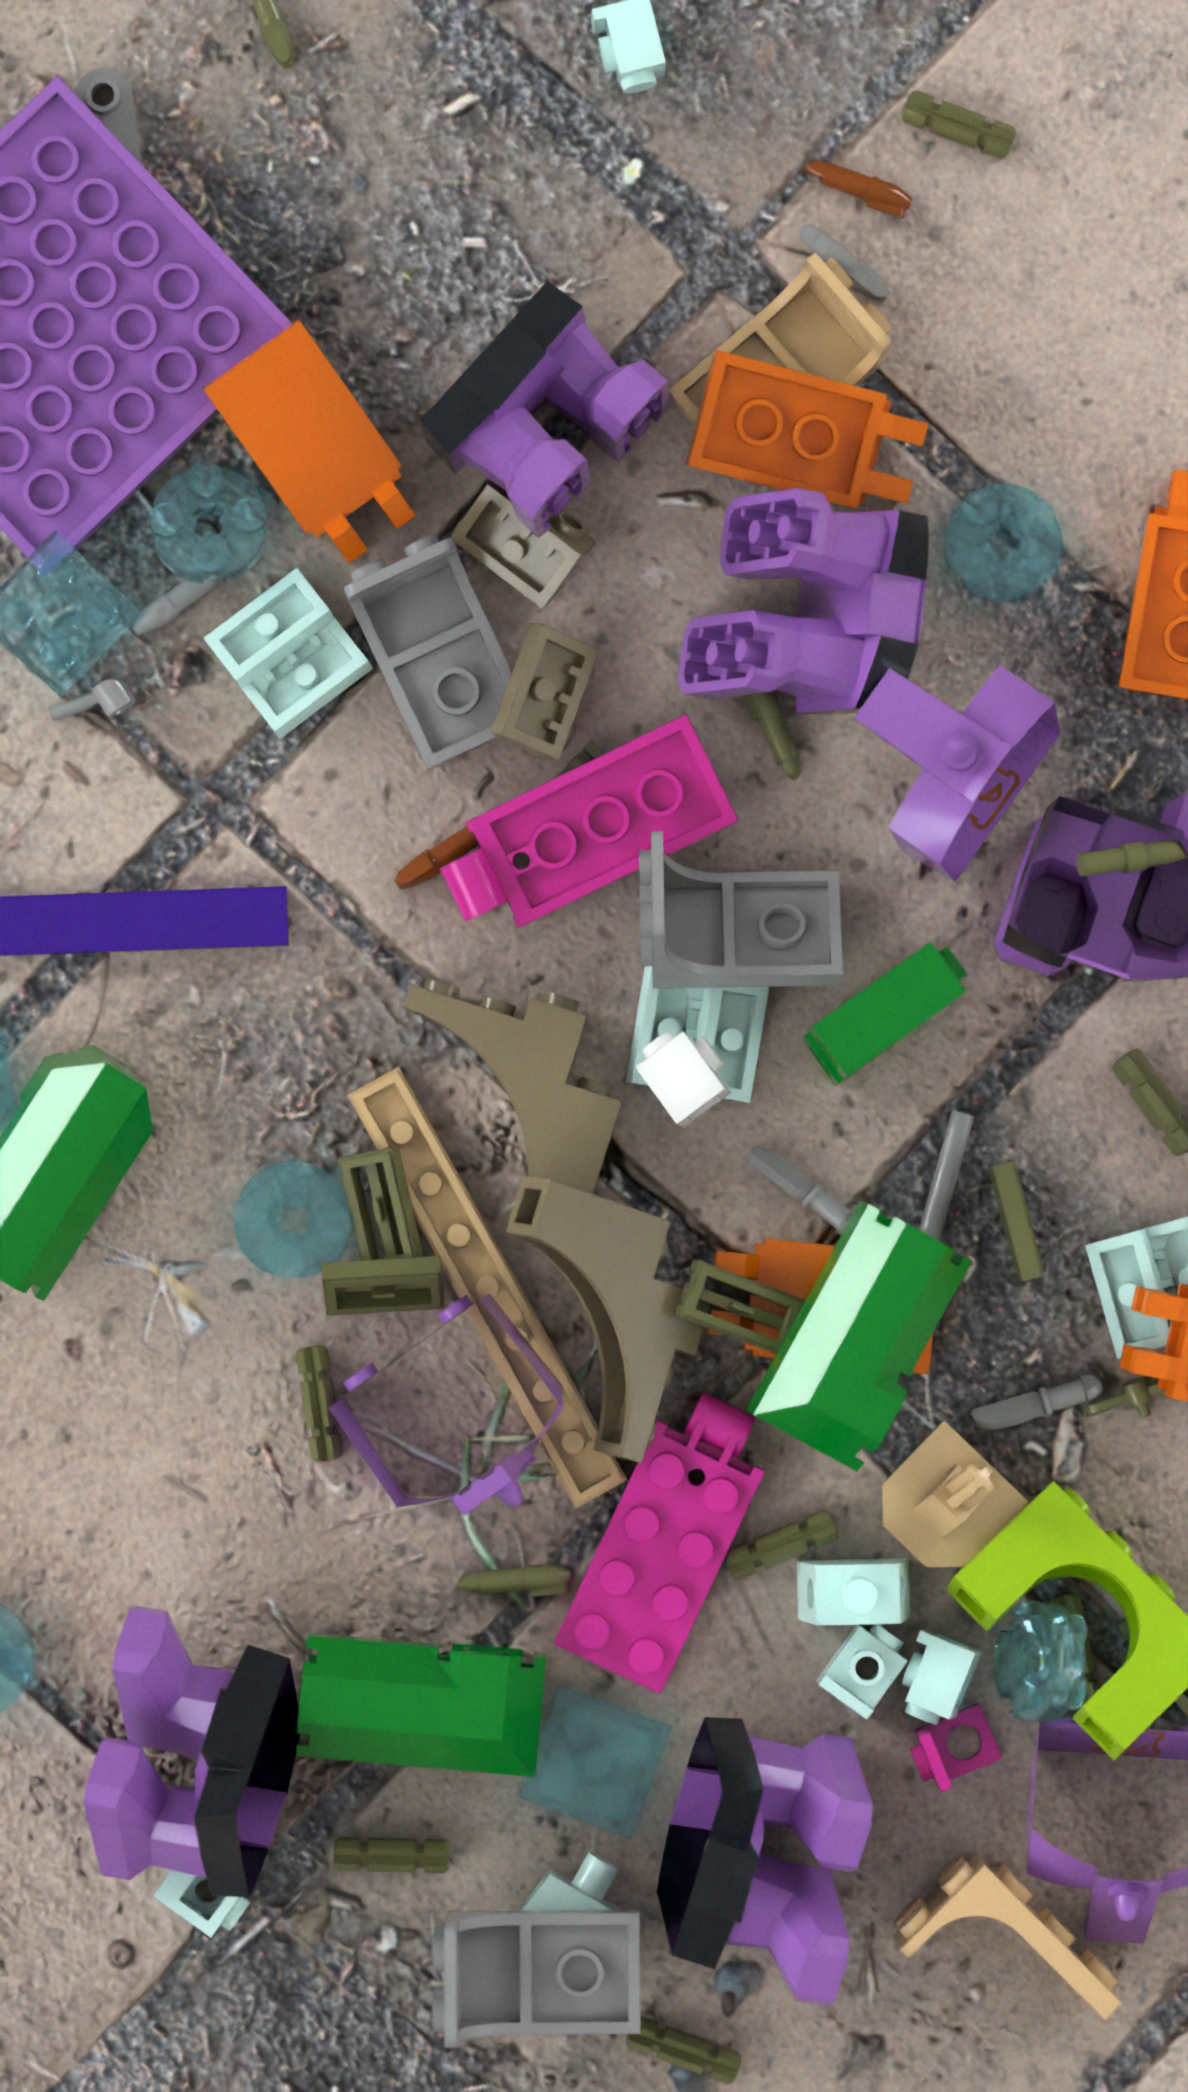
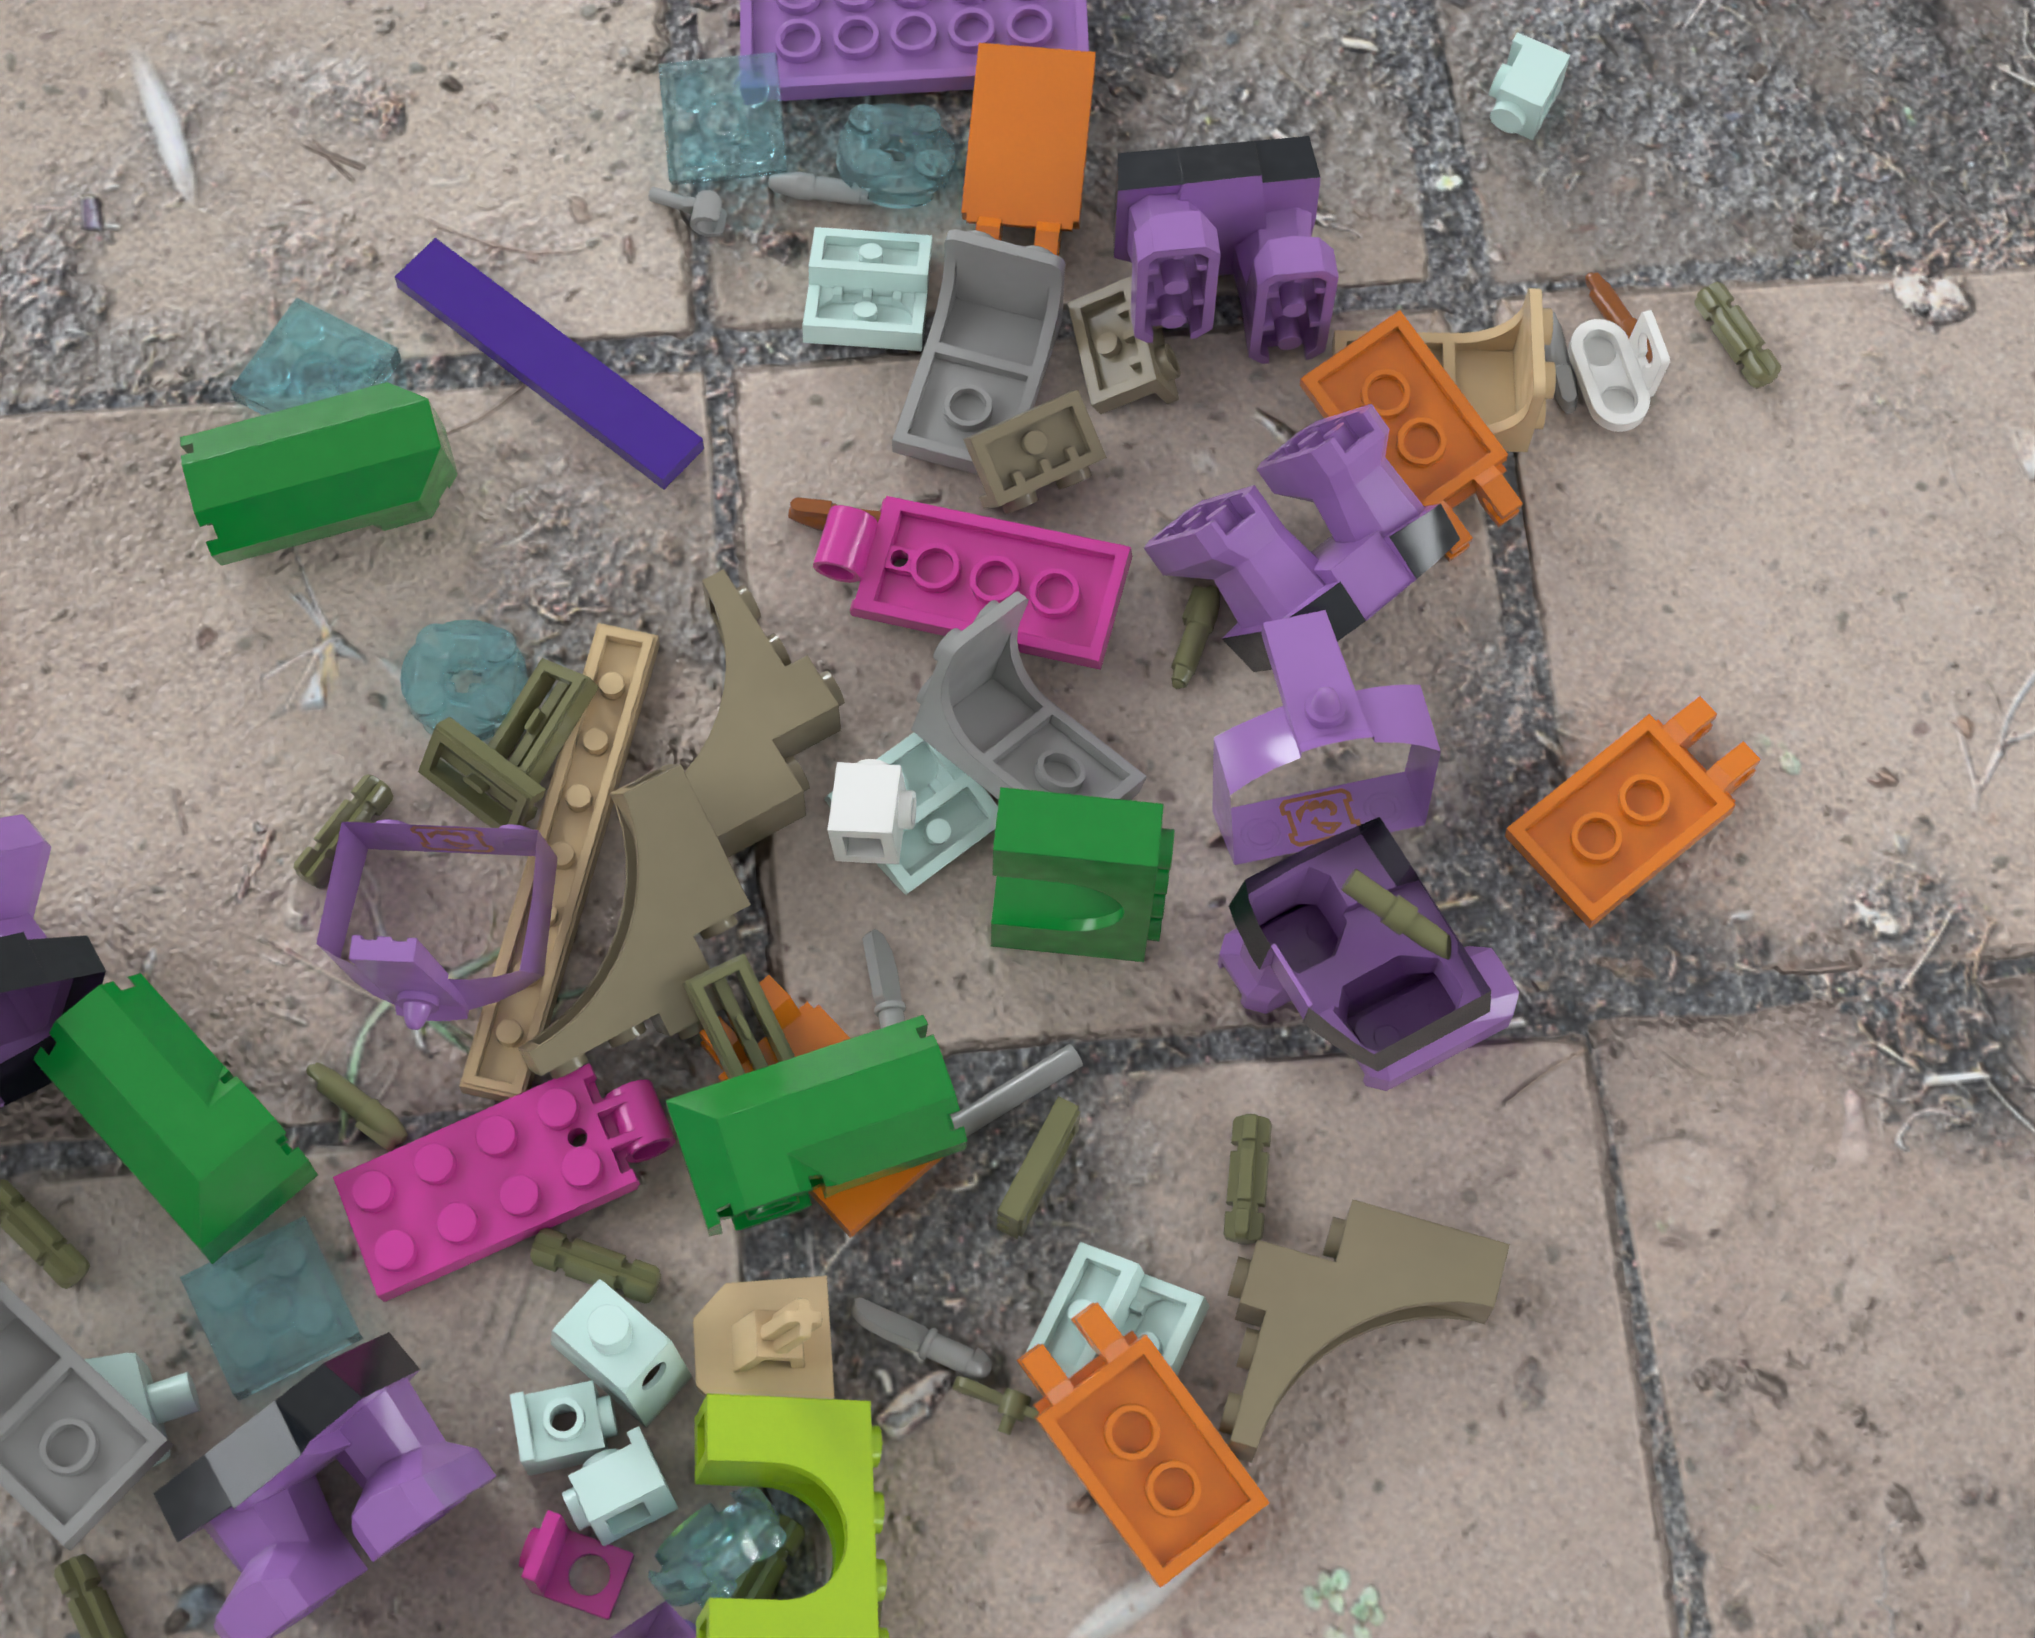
camera: 40 degrees right, 20 degrees down
clear light blue plate [944,484,1063,603] -> none
none -> white bracket [1568,310,1670,432]

